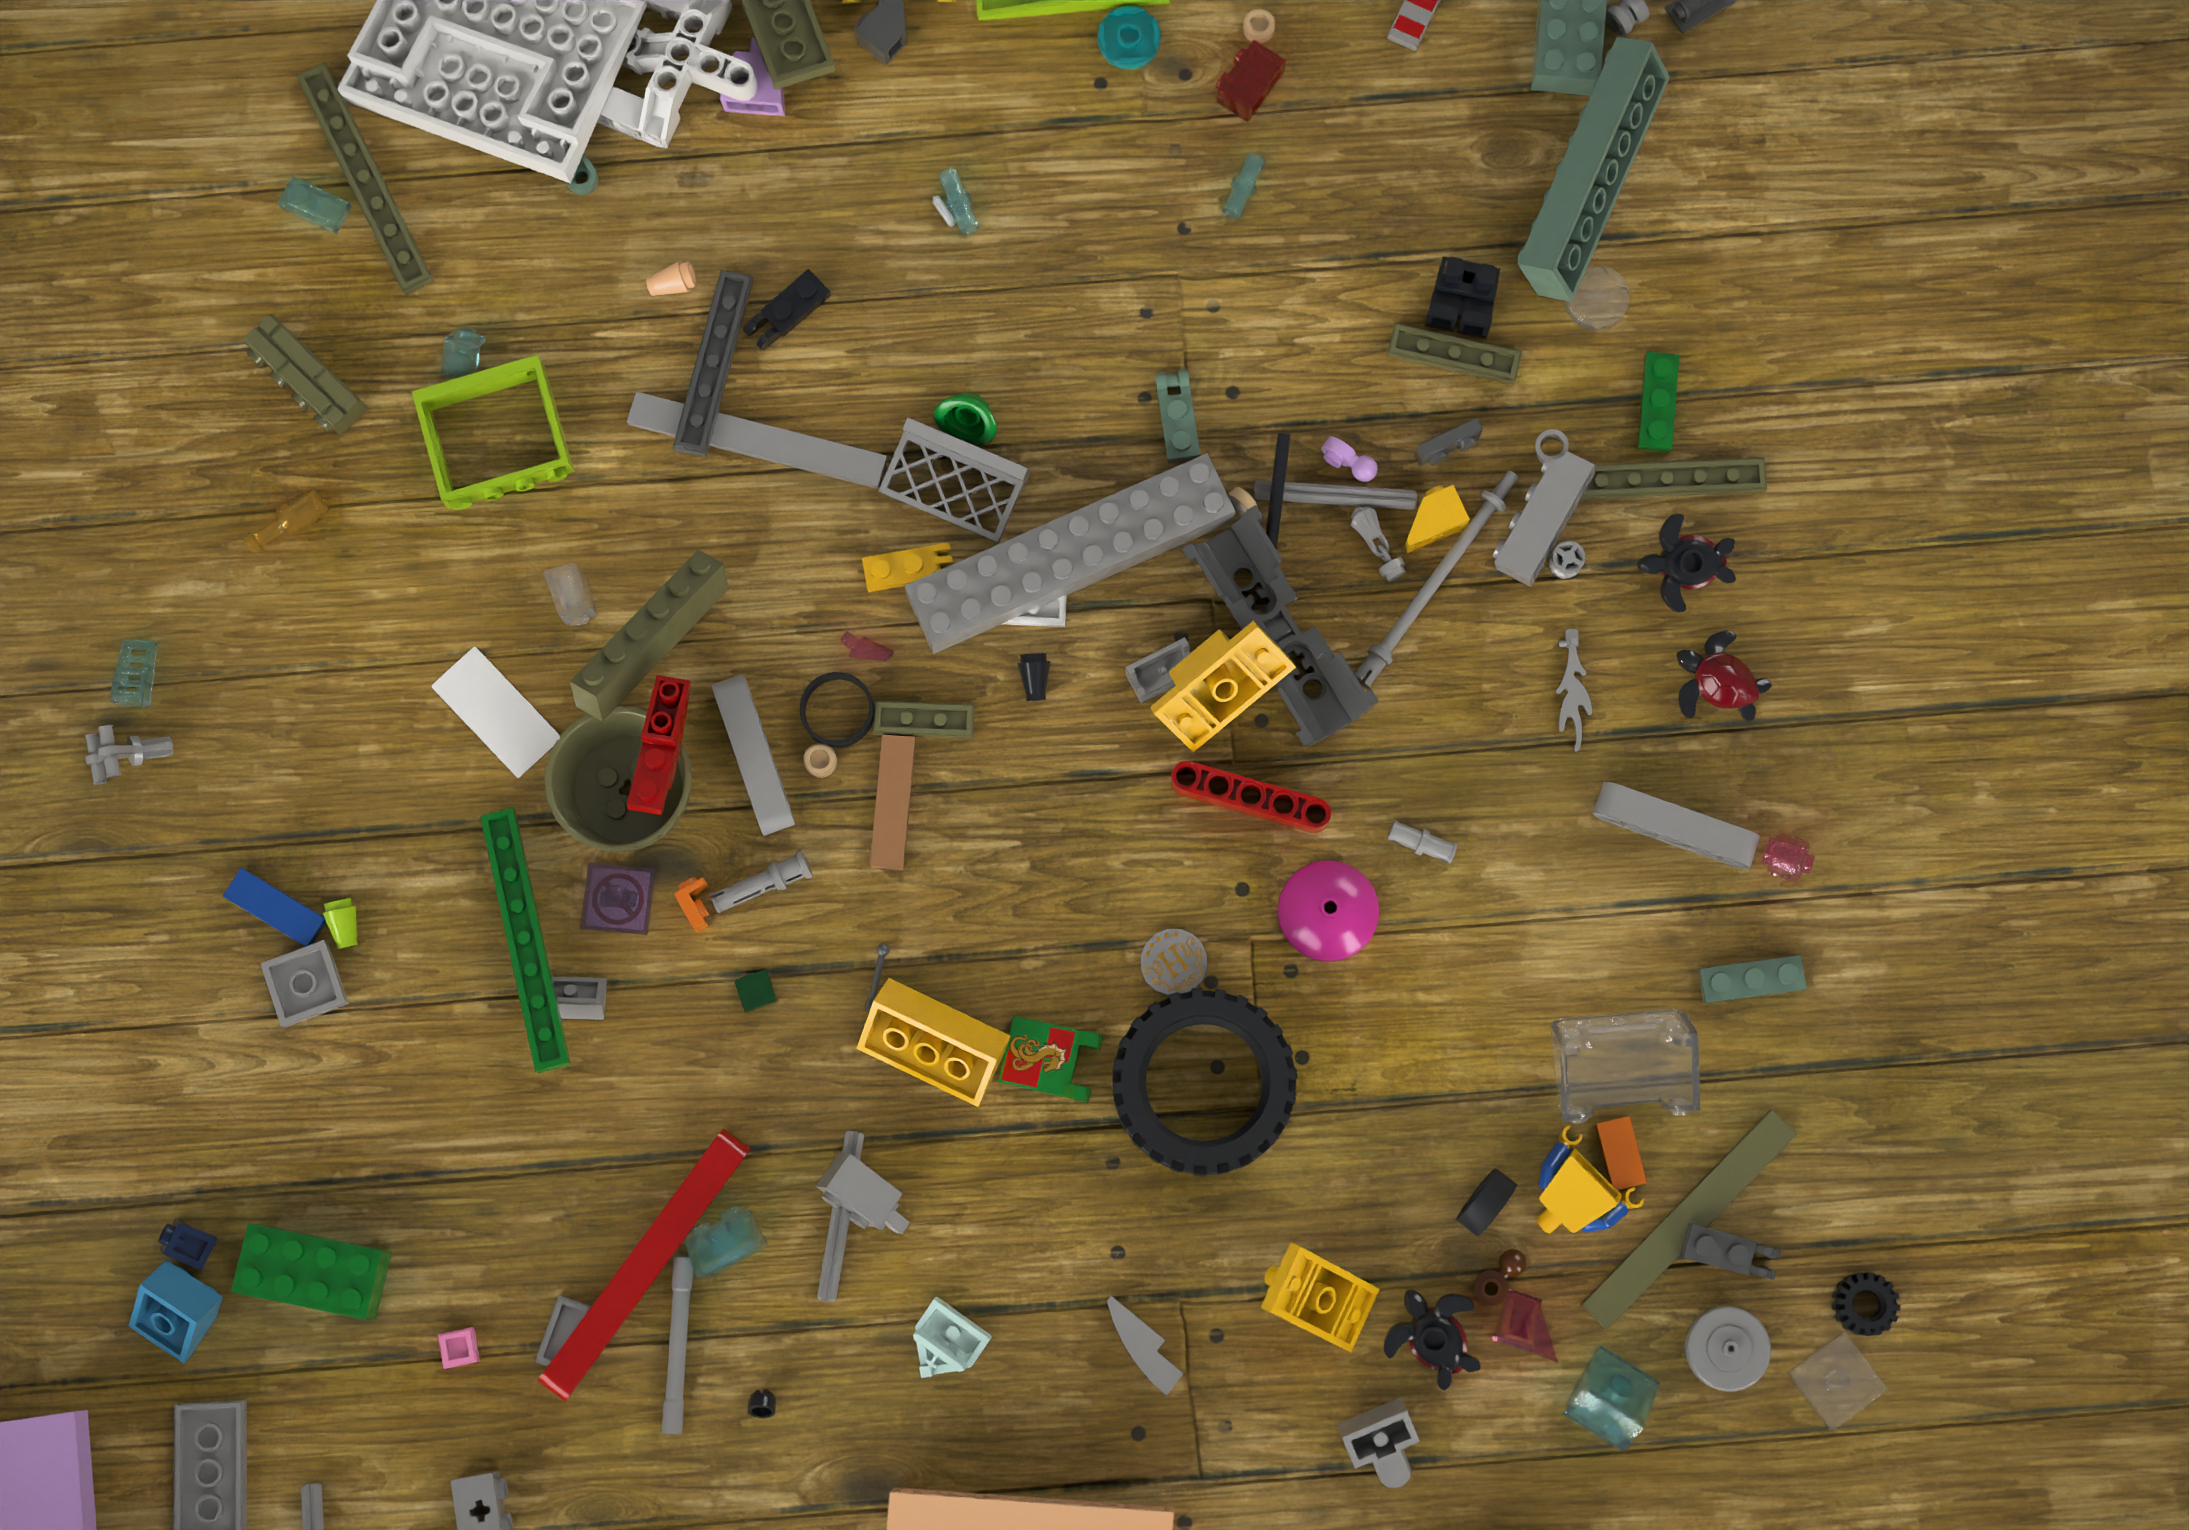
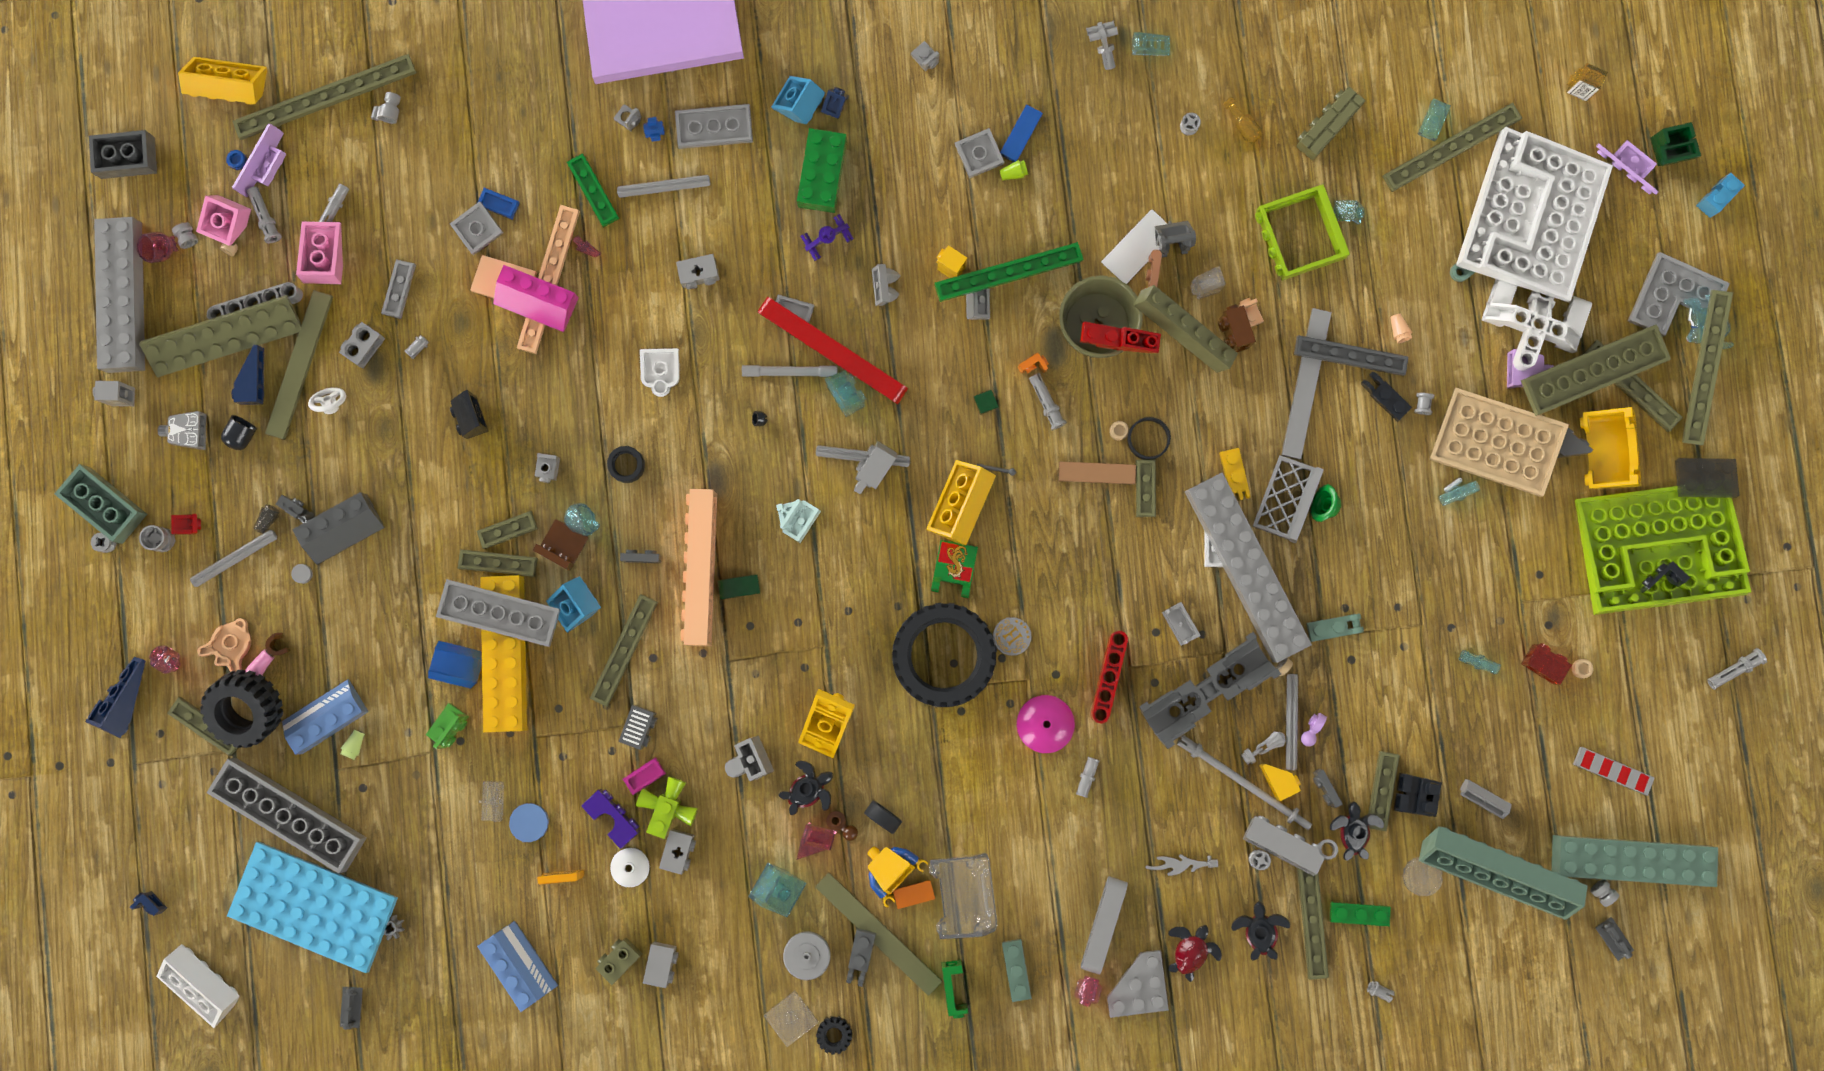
camera: 85 degrees right, 5 degrees up
bright pink tile [438,1327,480,1369] -> none
piece [580,862,656,935] -> none
light grey beam [712,674,796,836] -> none
clear pink bar [840,631,895,661] -> none
black cone [1017,653,1050,701] -> none
teal tile [1097,5,1161,69] -> none
light grey slope [1107,1296,1184,1396] -> none
yellow brick [1150,620,1296,753] -> none
black bar [1266,433,1291,550] -> none
none -> dark green slope [717,574,760,600]
none -> dark purple axle [800,214,854,261]
none -> light grey tile [872,264,901,306]
none -> light grey bracket [911,41,939,72]
none -> yellow brick [936,245,967,278]
none -> green panel [941,960,968,1019]
none -> light grey plate [1107,950,1169,1018]
none -> nougat plate [1144,250,1162,289]
none -> dark grey piece [1155,221,1196,258]
none -> light grey wheel [1180,113,1201,135]
none -> reddish brown brick [1218,304,1256,352]
none -> light nougat bracket [1238,298,1264,327]
none -> black animal [1330,801,1384,861]
none -> light grey pin [1367,981,1394,1003]
none -> light grey bush [1414,393,1434,415]
none -> tan plate [1429,388,1569,497]
none -> light grey piece [1460,779,1512,819]

